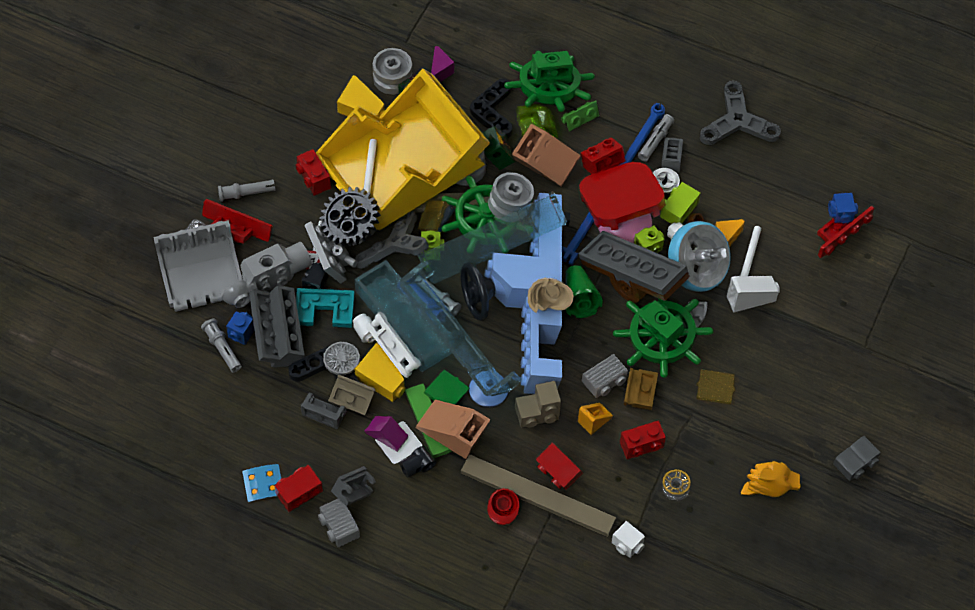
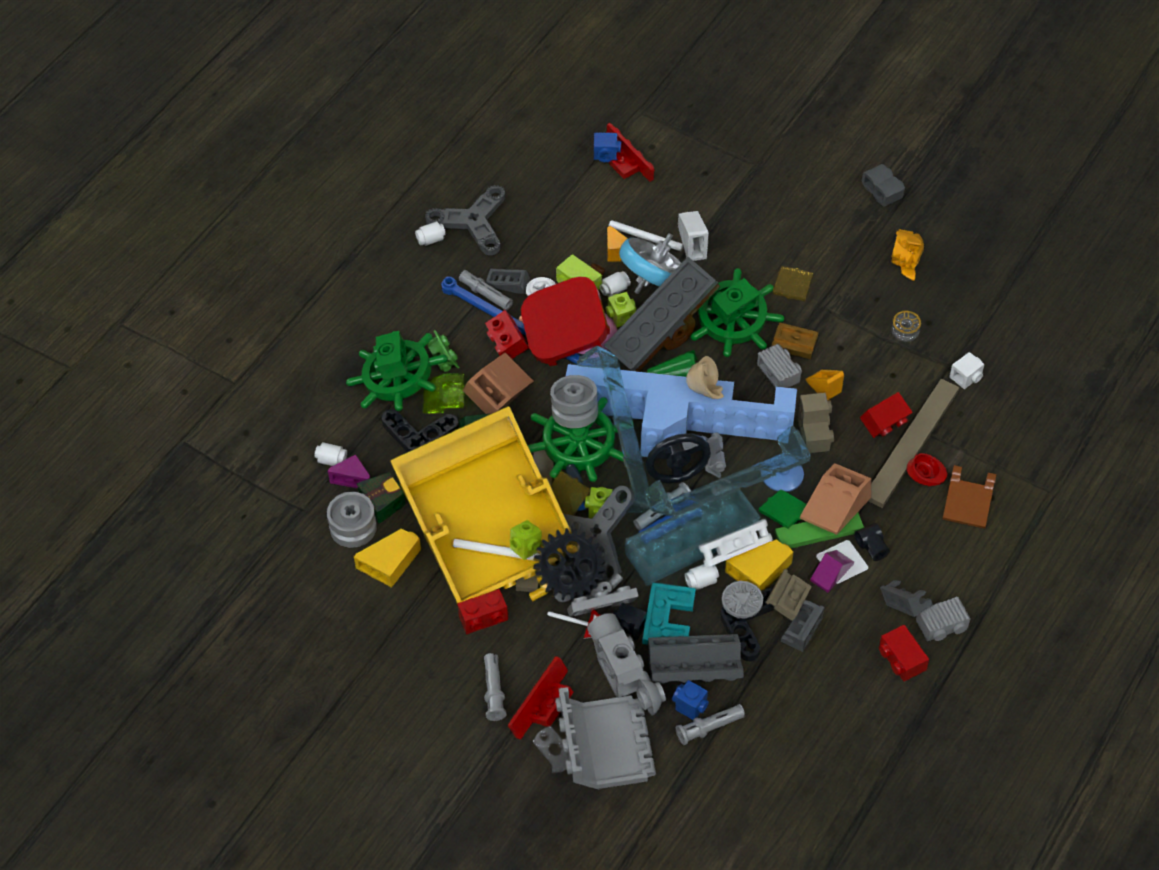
camera: 80 degrees left, 5 degrees down
dark azure sticker [242,464,281,502] -> none
red brick [620,420,666,459] -> none
none -> white brick [315,442,347,466]
none -> white brick [415,221,446,246]
none -> lime brick [510,520,542,560]
none -> light grey hinge [701,433,726,478]
none -> dark orange flag [943,465,996,529]

